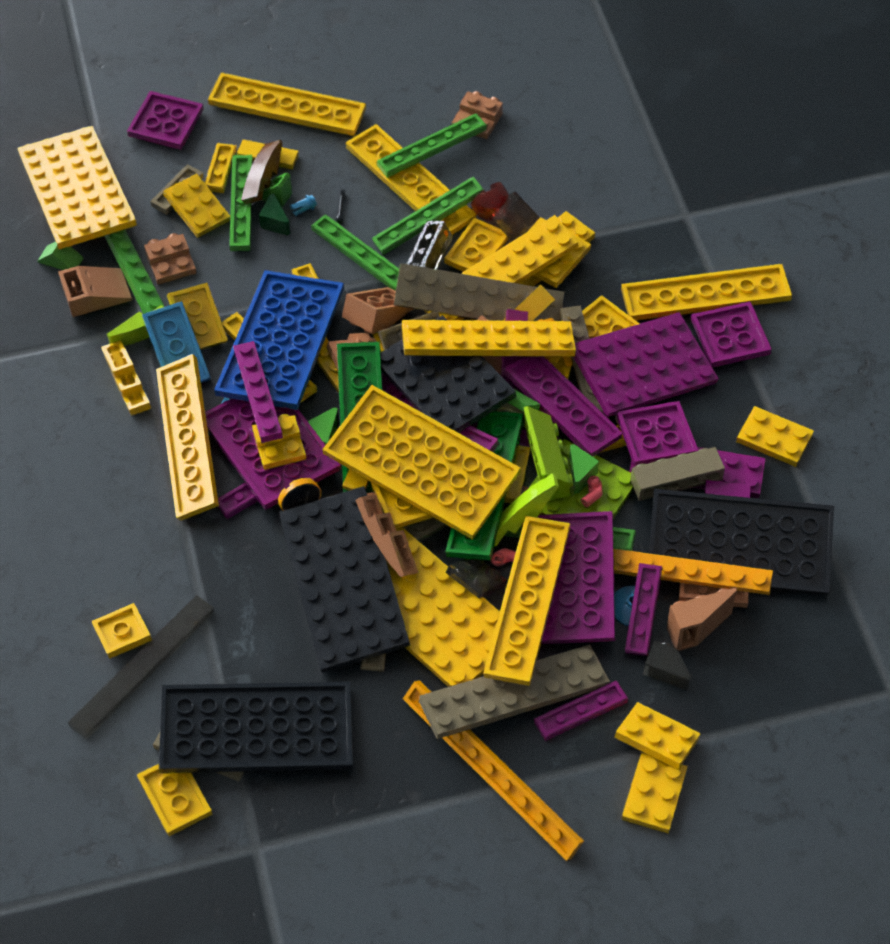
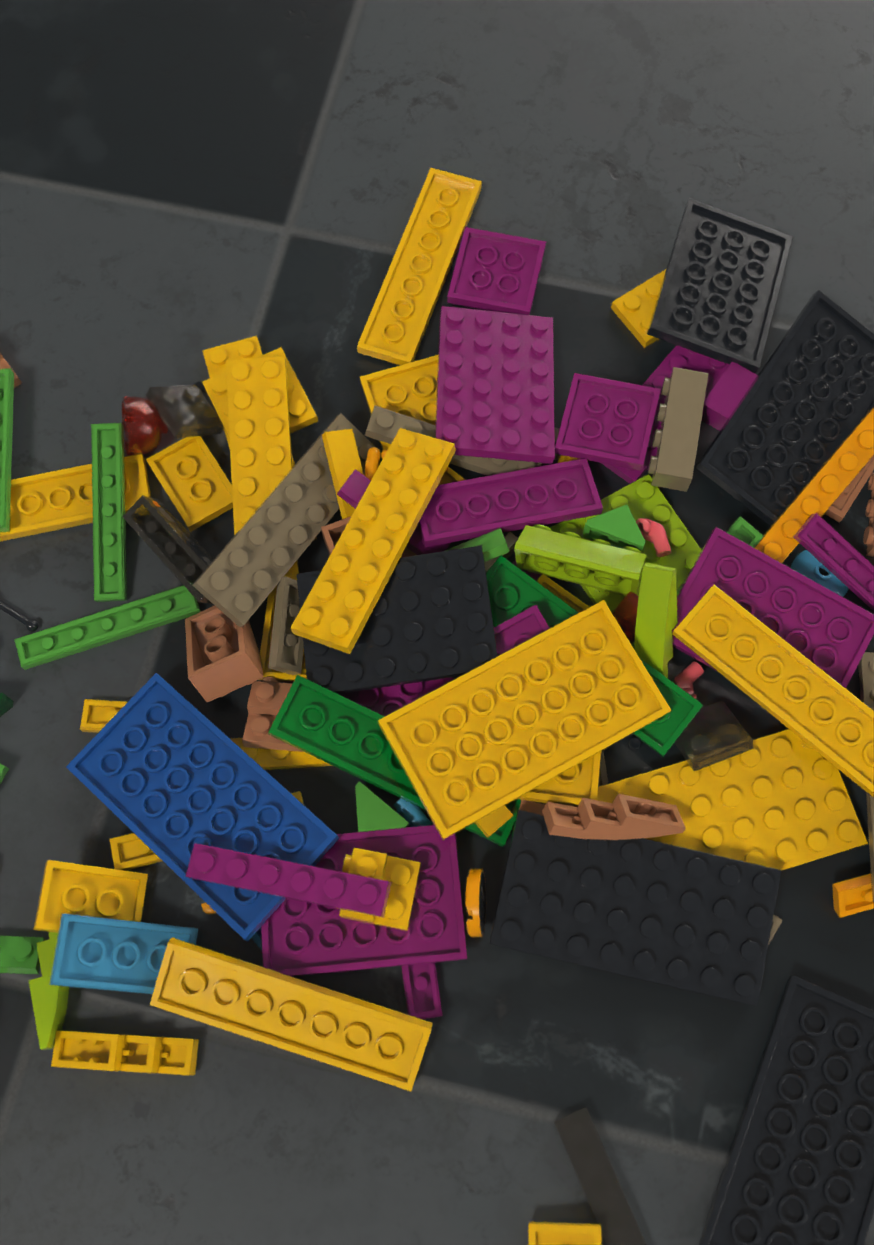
camera: 60 degrees left, 15 degrees up
none -> black plate [647,198,793,374]

